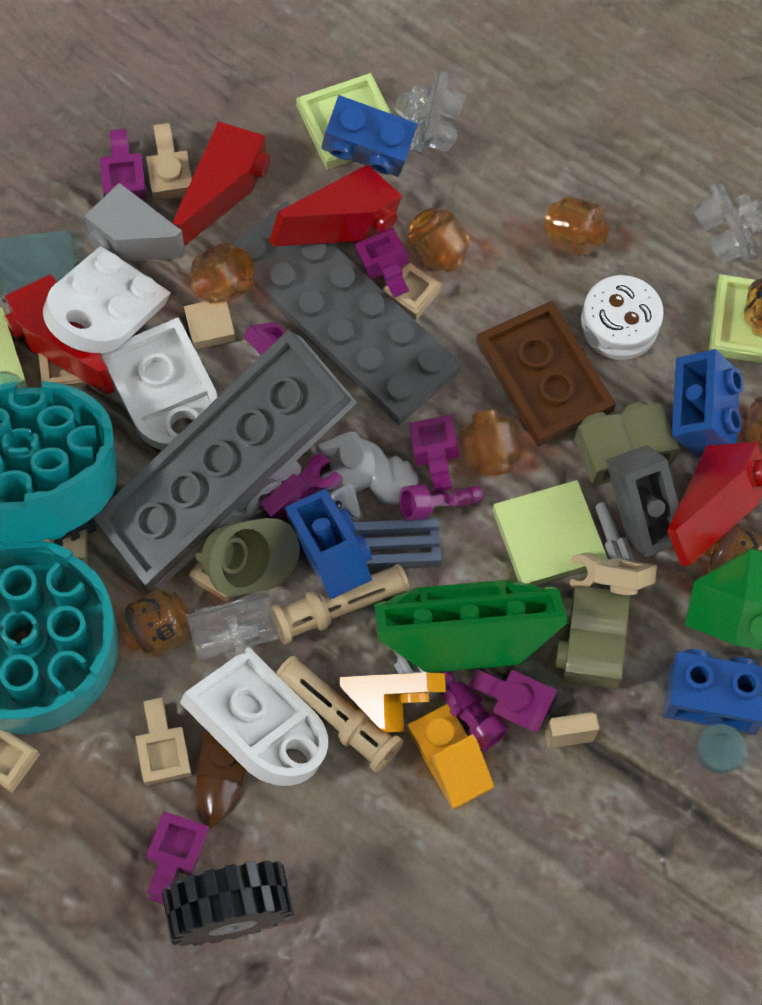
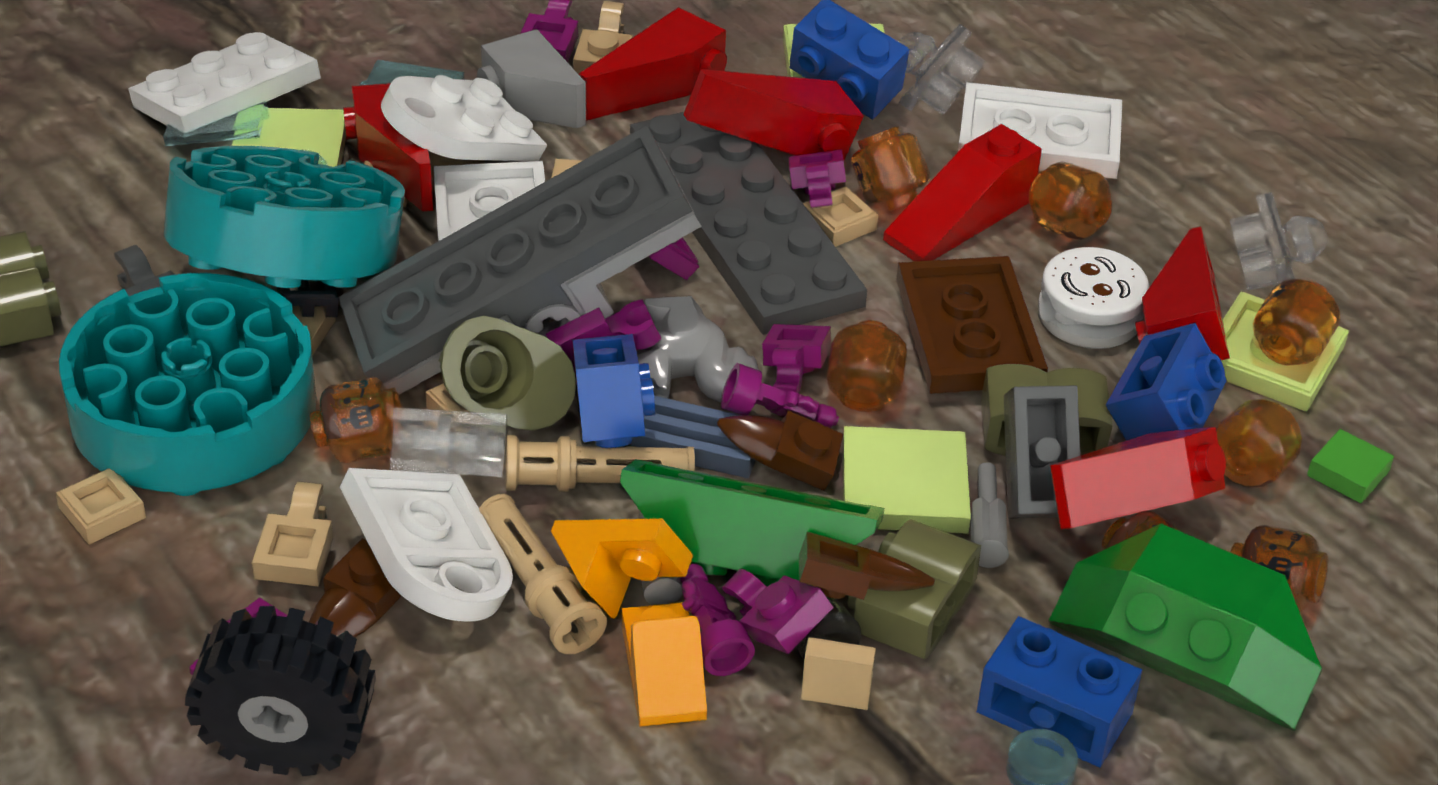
camera: 20 degrees right, 25 degrees down
clear orange head [190,242,255,305] -> none
tan plate [570,552,657,595] -> none
none -> reddish brown plate [717,410,843,491]
none -> reddish brown plate [799,532,935,600]
none -> red slope [883,124,1042,261]
none -> white plate [958,82,1122,179]
none -> red slope [1135,226,1230,360]

